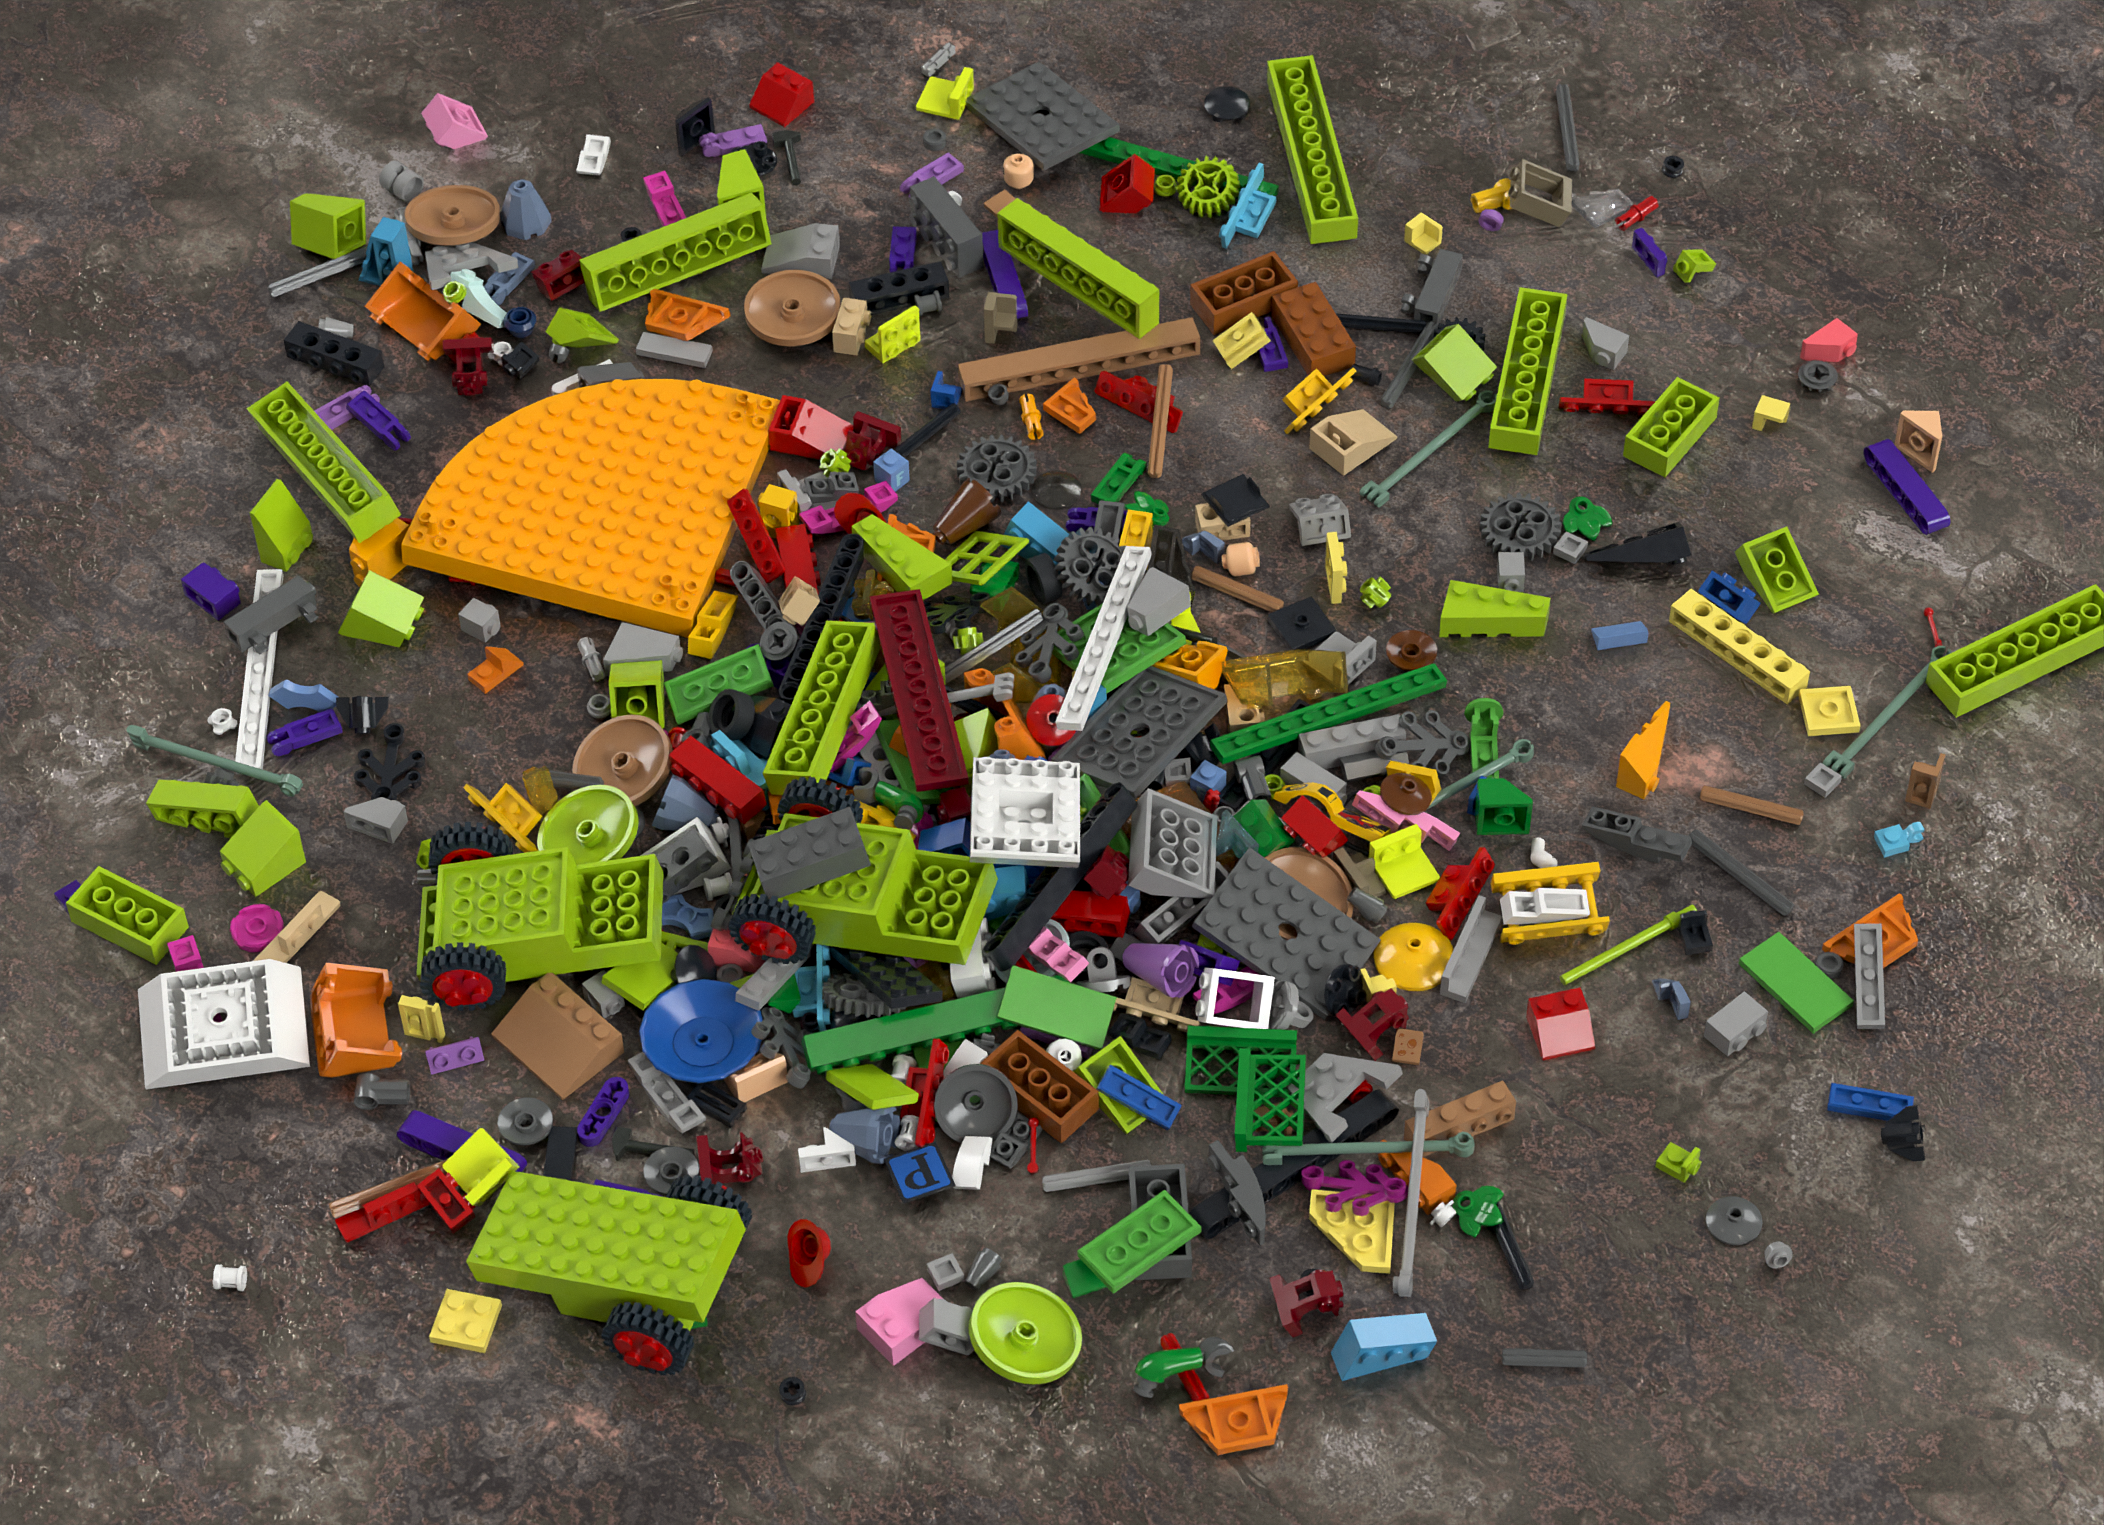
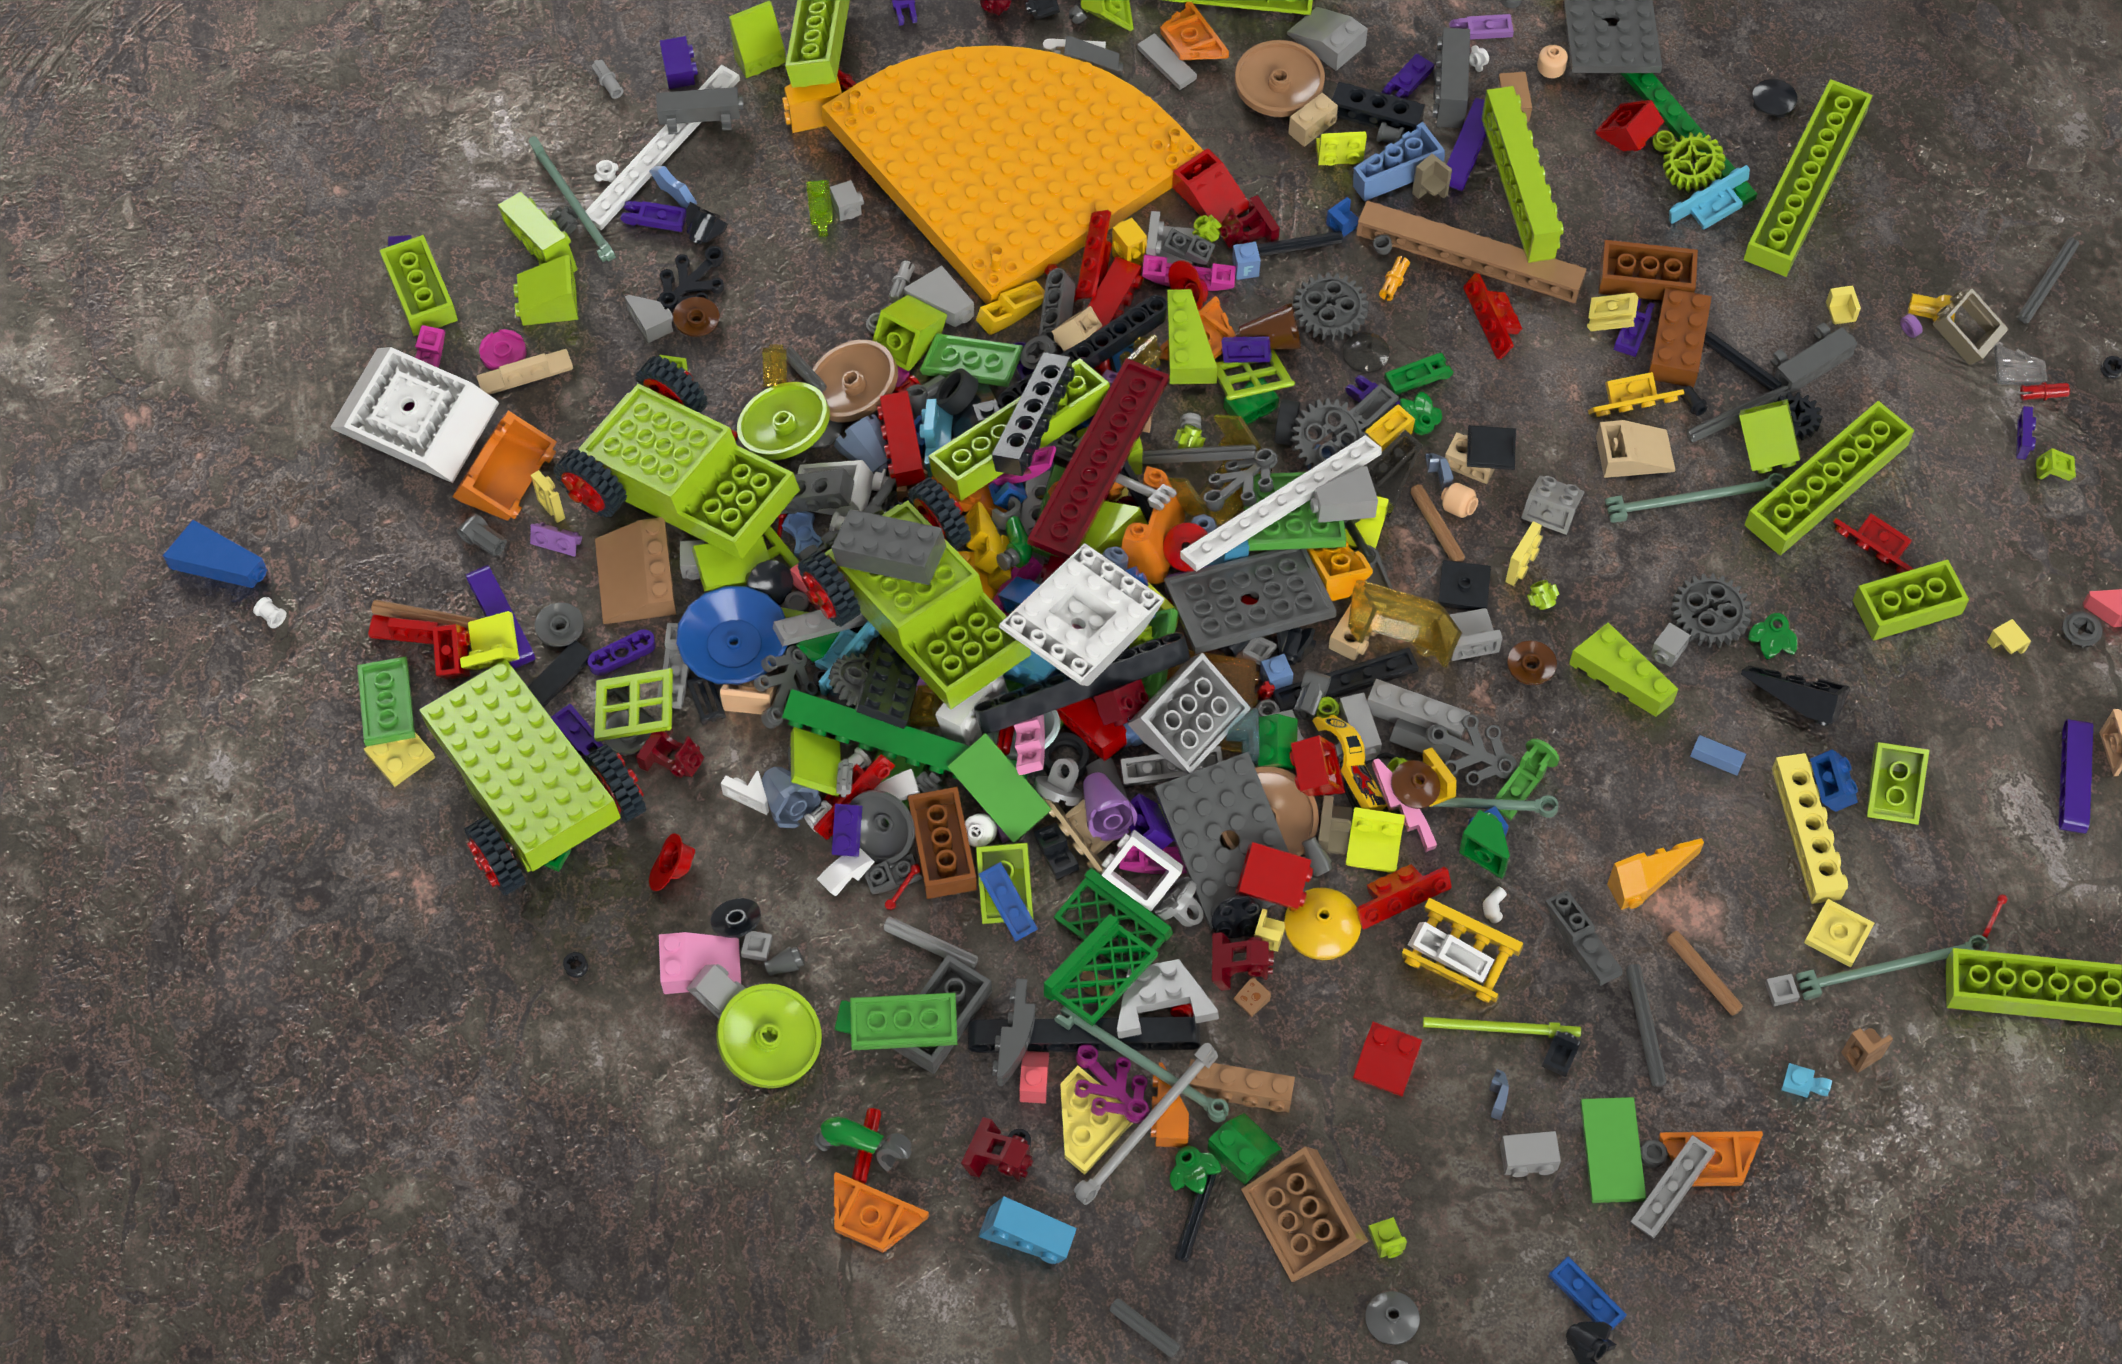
camera: 35 degrees right, 10 degrees up
slope [338,570,424,647] -> none
yellow bracket [463,783,543,853] -> none
orange slope [467,646,524,694] -> none
piece [884,1142,956,1204] -> none
black plant [923,592,994,634] -> none
dark azure wedge [1001,501,1086,574] -> none
orange wing [1043,378,1096,434] -> none
medium nougat axle [1147,364,1173,478] -> none
green plate [1210,663,1447,765] -> none
white plate [1430,1200,1456,1227] -> none
light grey fence [1440,895,1503,1003] -> none
light grey plate [1553,532,1588,564] -> none
light grey slope [1582,317,1629,370] -> none
none -> blue slope [163,520,268,588]
none -> bright green tile [357,656,416,747]
none -> light grey axle [592,60,624,99]
none -> lime window [594,668,673,742]
none -> reddish brown dish [673,297,720,337]
none -> black dish [710,898,761,938]
none -> clear neon green hinge [806,180,833,237]
none -> dark purple plate [832,804,863,857]
none -> light grey axle [836,759,853,798]
none -> black brick [992,352,1075,476]
none -> coral slope [1019,1051,1049,1103]
none -> green slope [1207,1113,1282,1186]
none -> dark purple plate [1222,337,1272,363]
none -> red panel [1235,842,1313,912]
none -> medium nougat slope [1241,1146,1368,1282]
none -> medium blue wedge [1353,122,1445,201]

